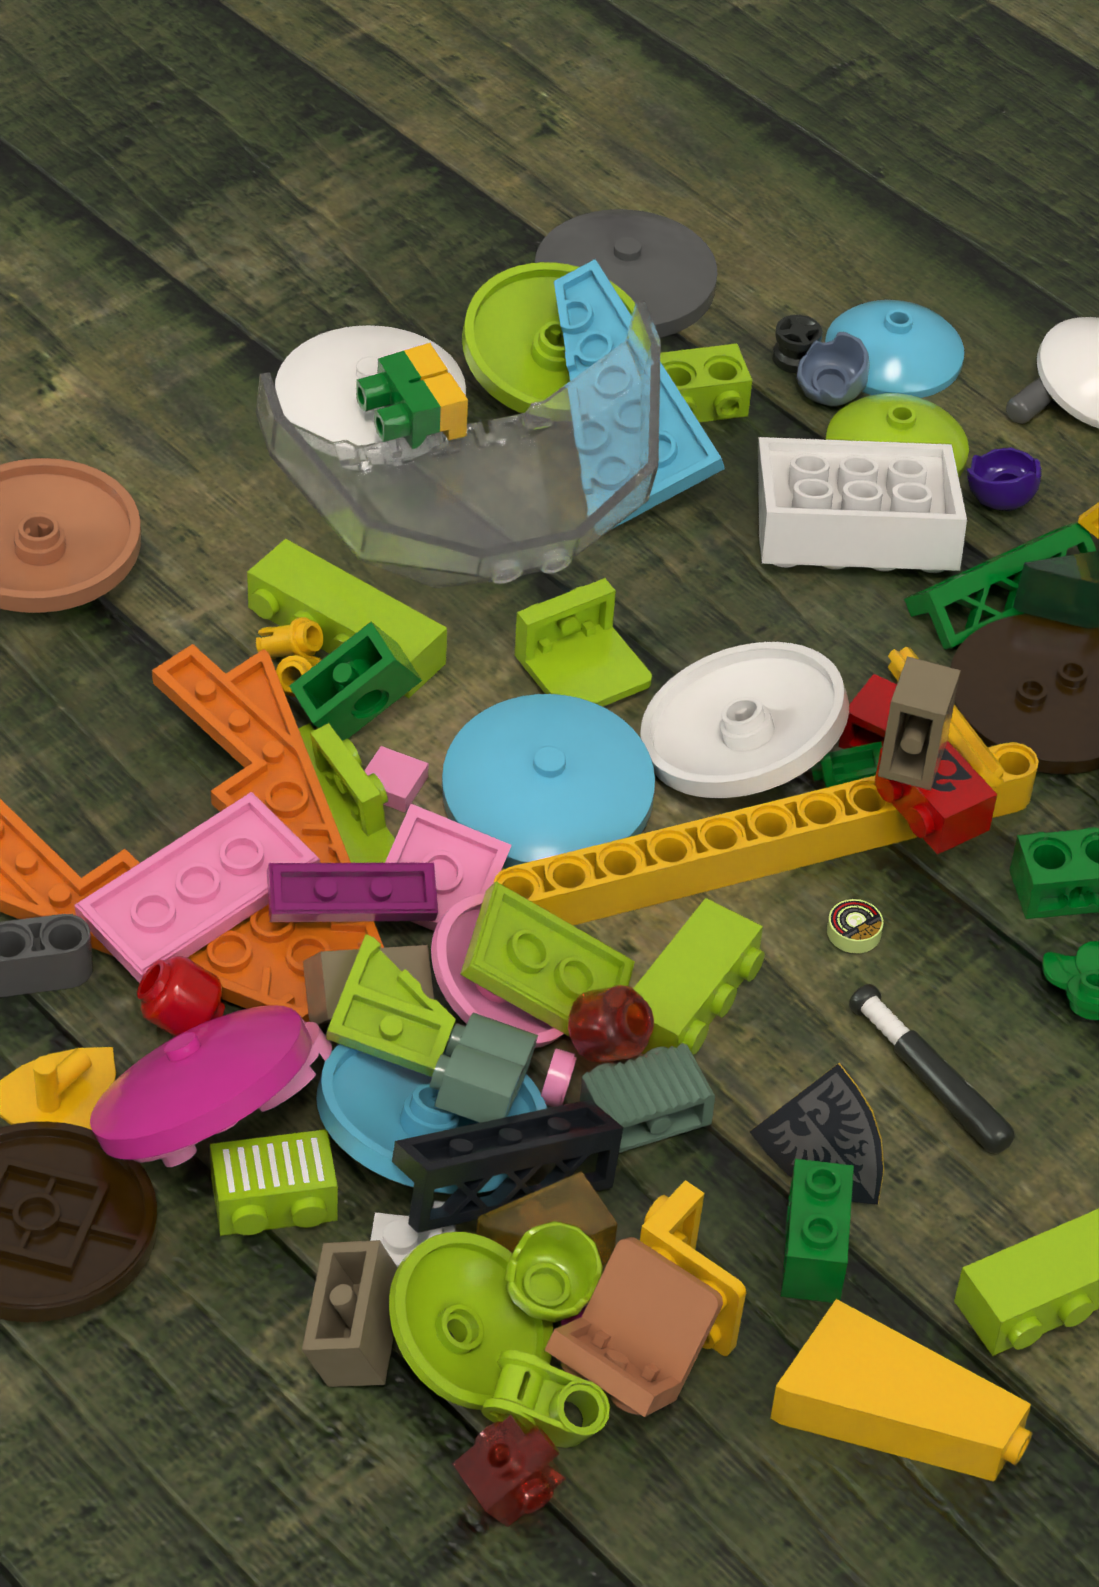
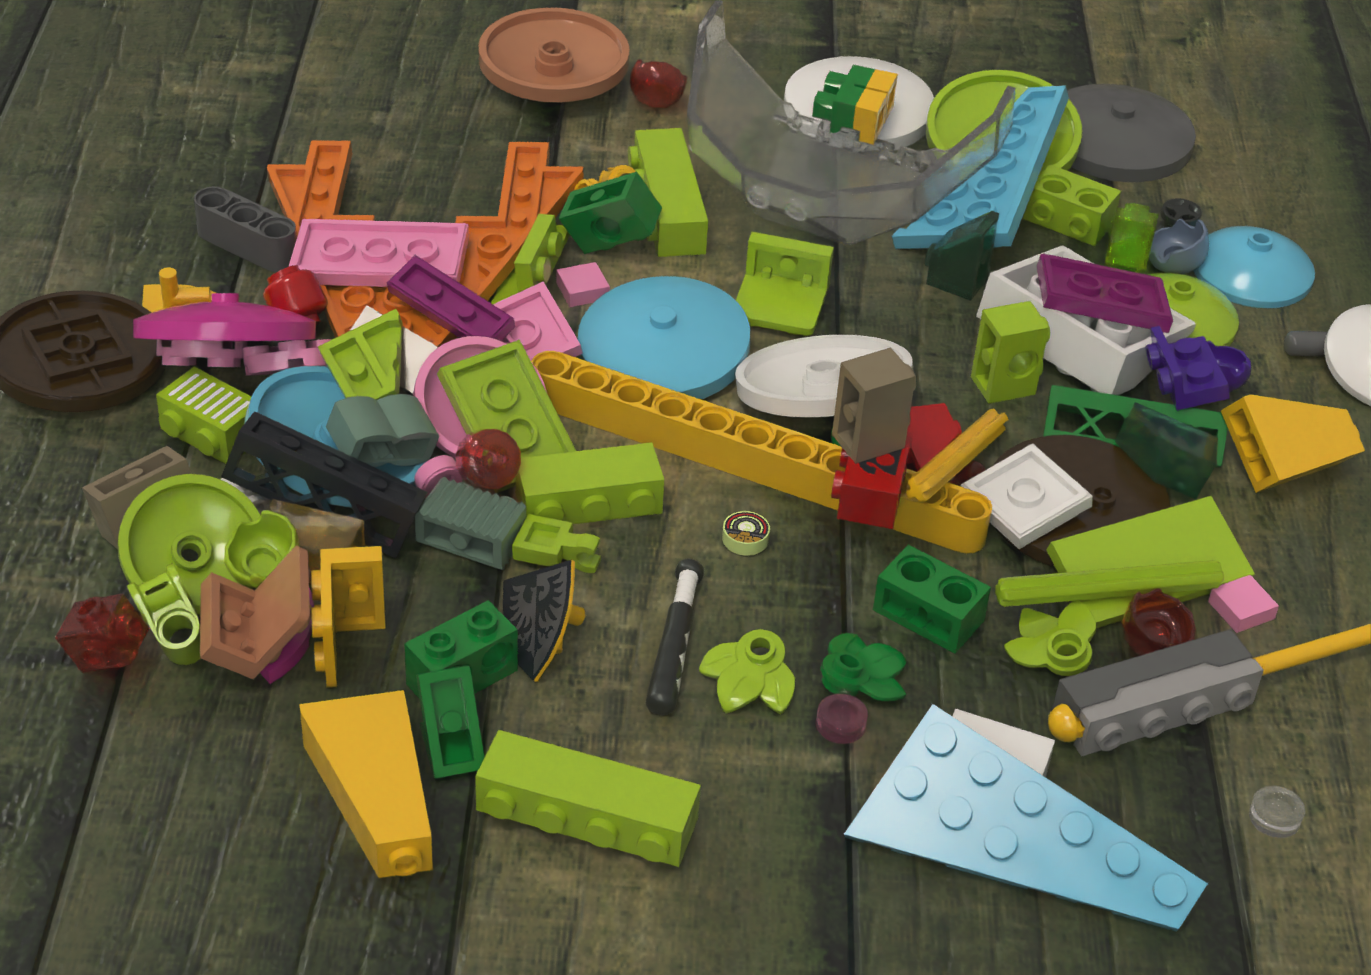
camera: 45 degrees right, 5 degrees down
none -> green slope [416,665,484,778]
none -> lime plate [512,514,601,573]
none -> clear red hair [630,59,687,108]
none -> lime plate [699,629,795,714]
none -> clear green slope [924,211,999,301]
none -> white tile [960,443,1093,549]
none -> lime brick [971,301,1050,404]
none -> magenta tile [1036,253,1173,333]
none -> clear neon green slope [1103,203,1159,274]
none -> dark purple bracket [1145,326,1230,410]

